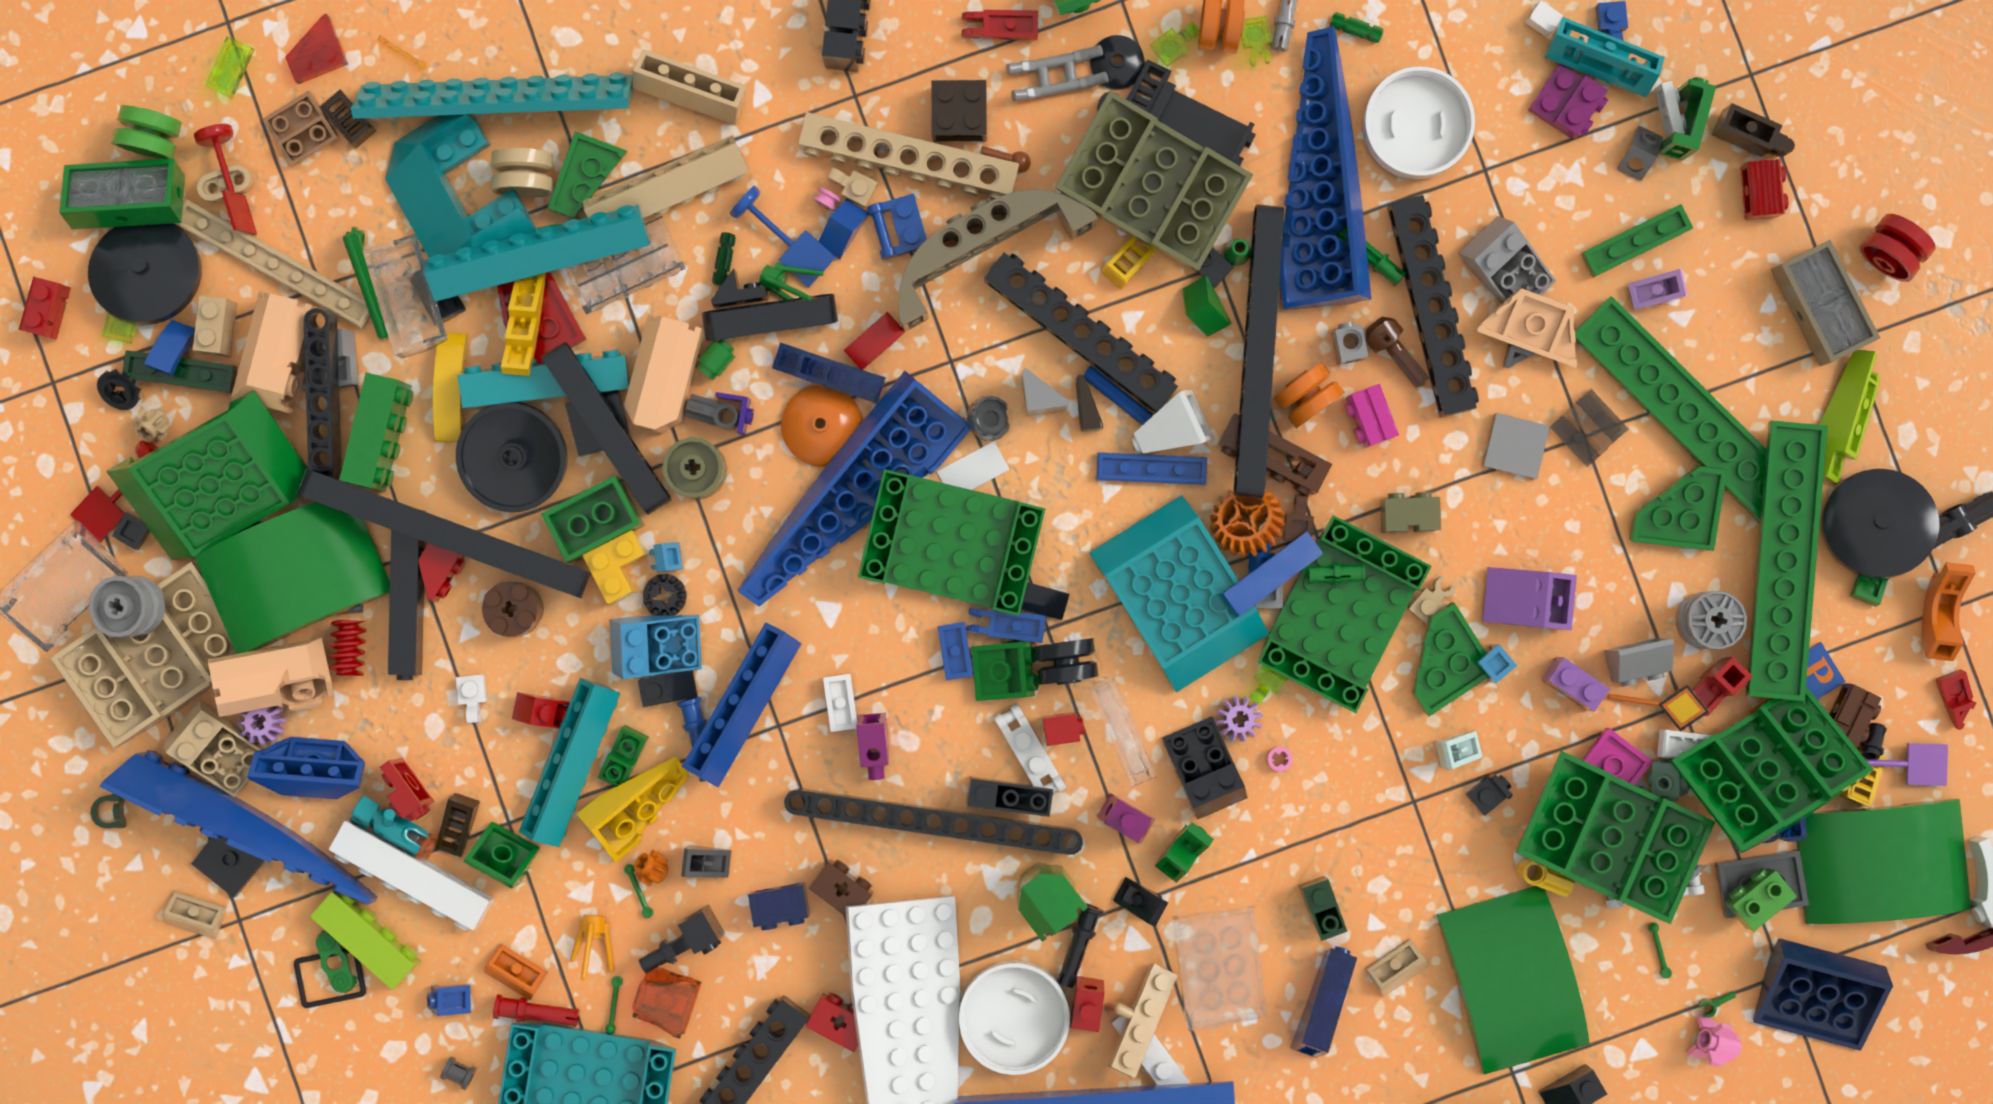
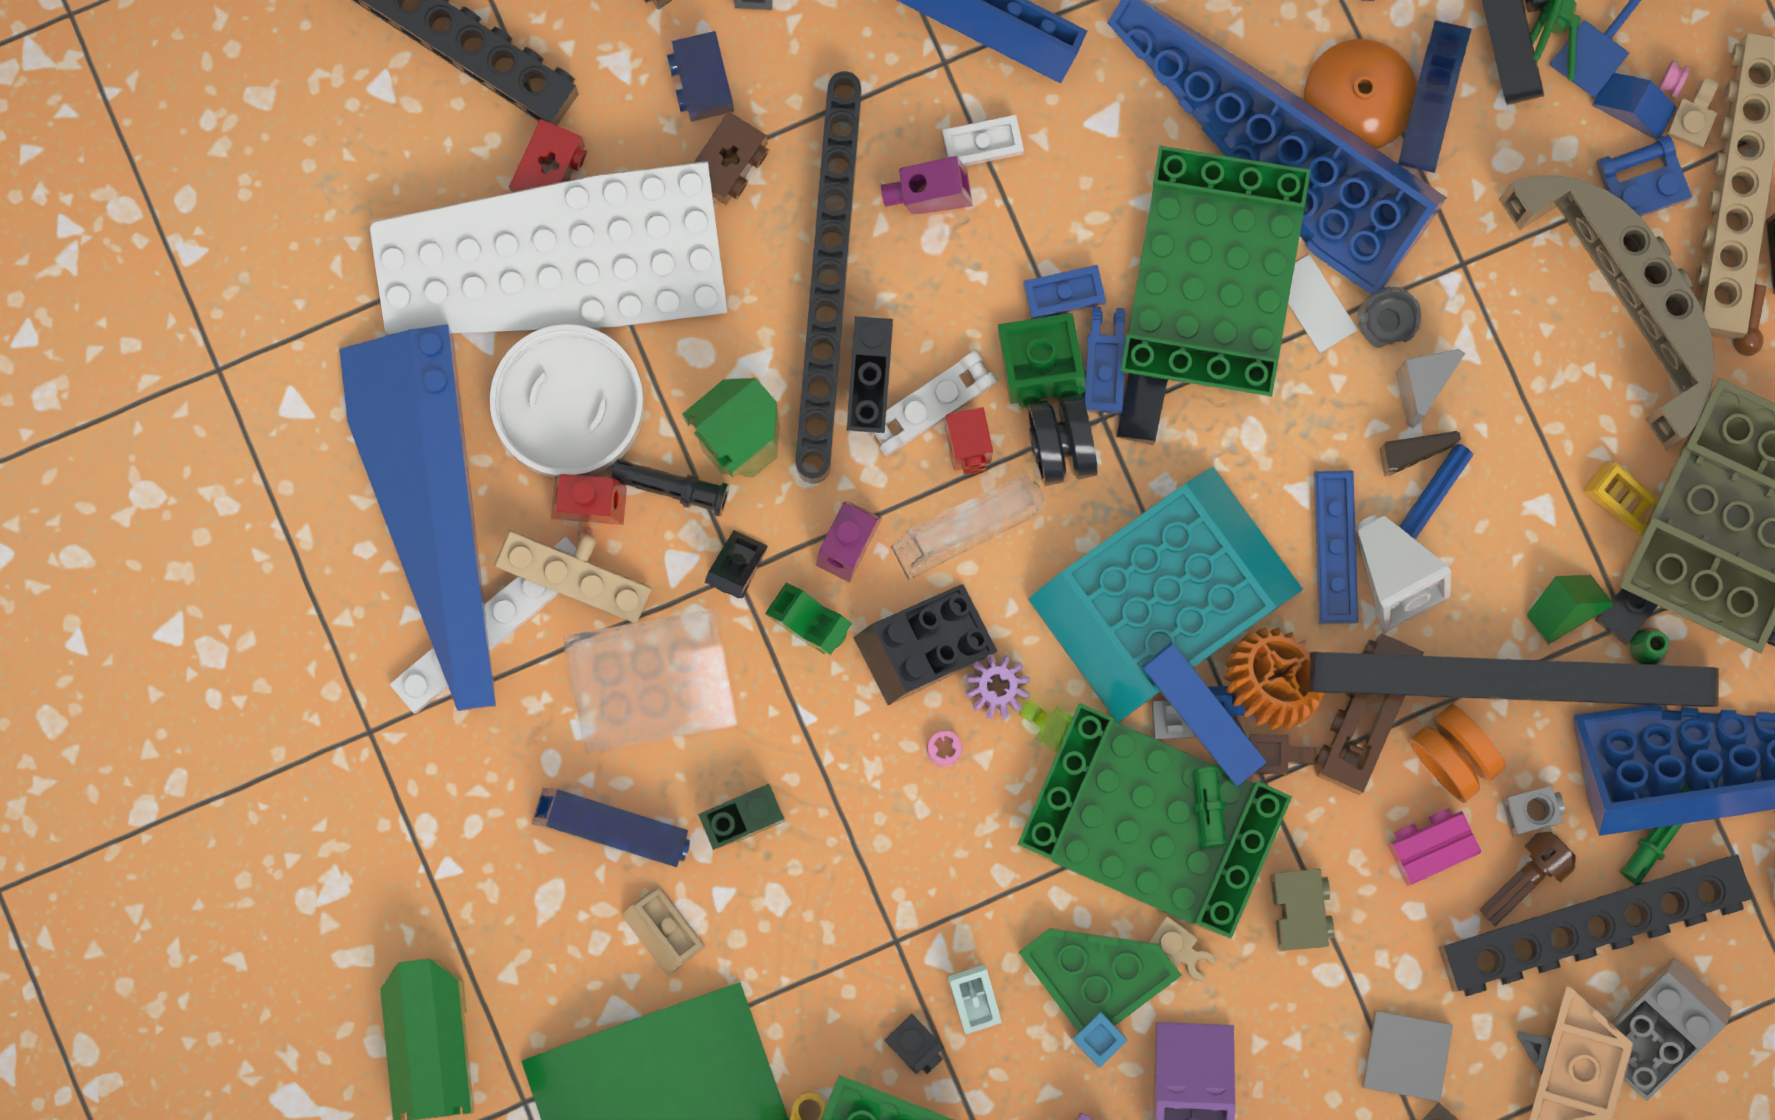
camera: 80 degrees right, 5 degrees down
red slope [843,311,905,371] -> none
black brick [984,252,1178,414] -> none

